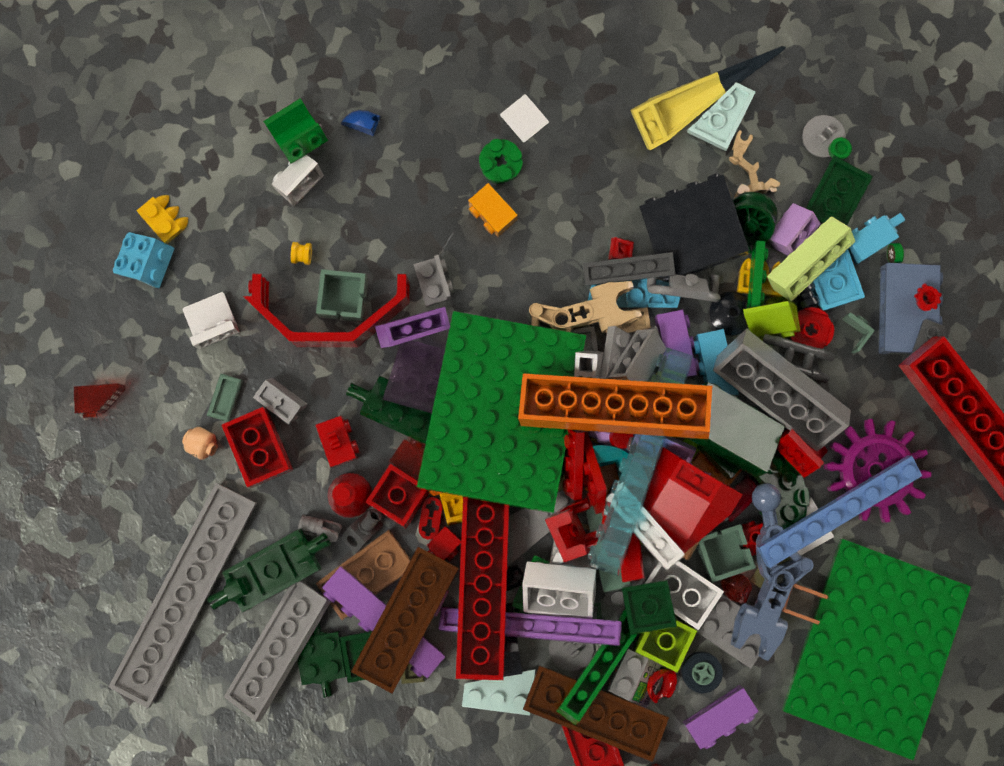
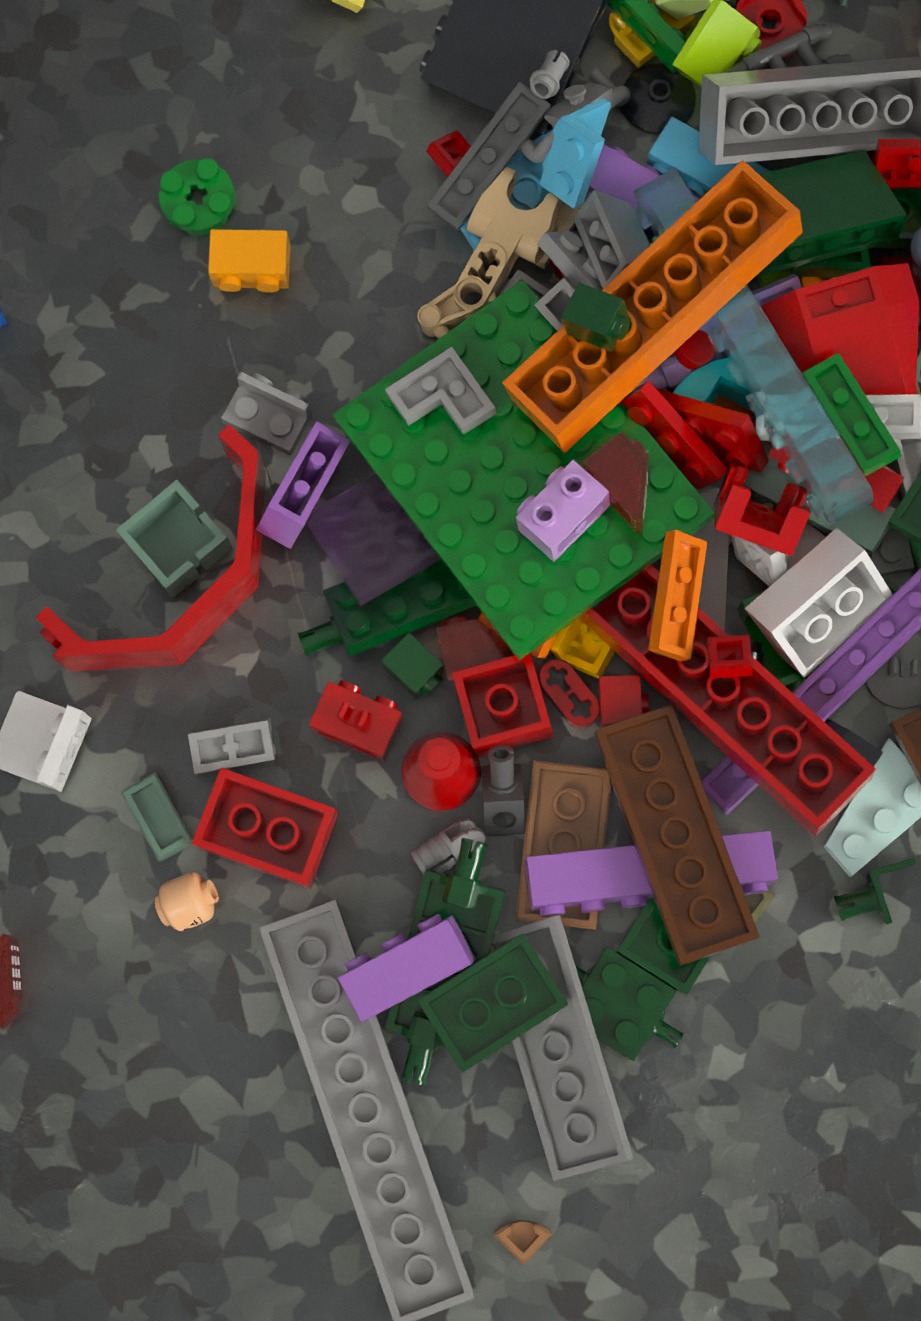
camera: 45 degrees left, 5 degrees down
yellow wheel [291,242,312,265] -> none
white sticker [500,94,549,143] -> none
none -> medium lavender brick [338,914,476,1022]
none -> dark green brick [381,632,444,700]
none -> light grey plate [385,347,497,435]
none -> dark green plate [417,933,568,1073]
none -> medium nougat tile [493,1221,552,1265]
none -> lavender brick [516,460,610,562]
none -> light grey pin [530,50,570,99]
none -> medium azure bracket [539,98,611,209]
none -> dark green brick [561,282,631,352]
none -> clear red slope [583,431,649,534]
none -> orange plate [648,530,707,661]
none -> red tile [707,635,753,679]
none -> green plate [802,353,901,477]
none -> dark green bracket [834,857,917,925]

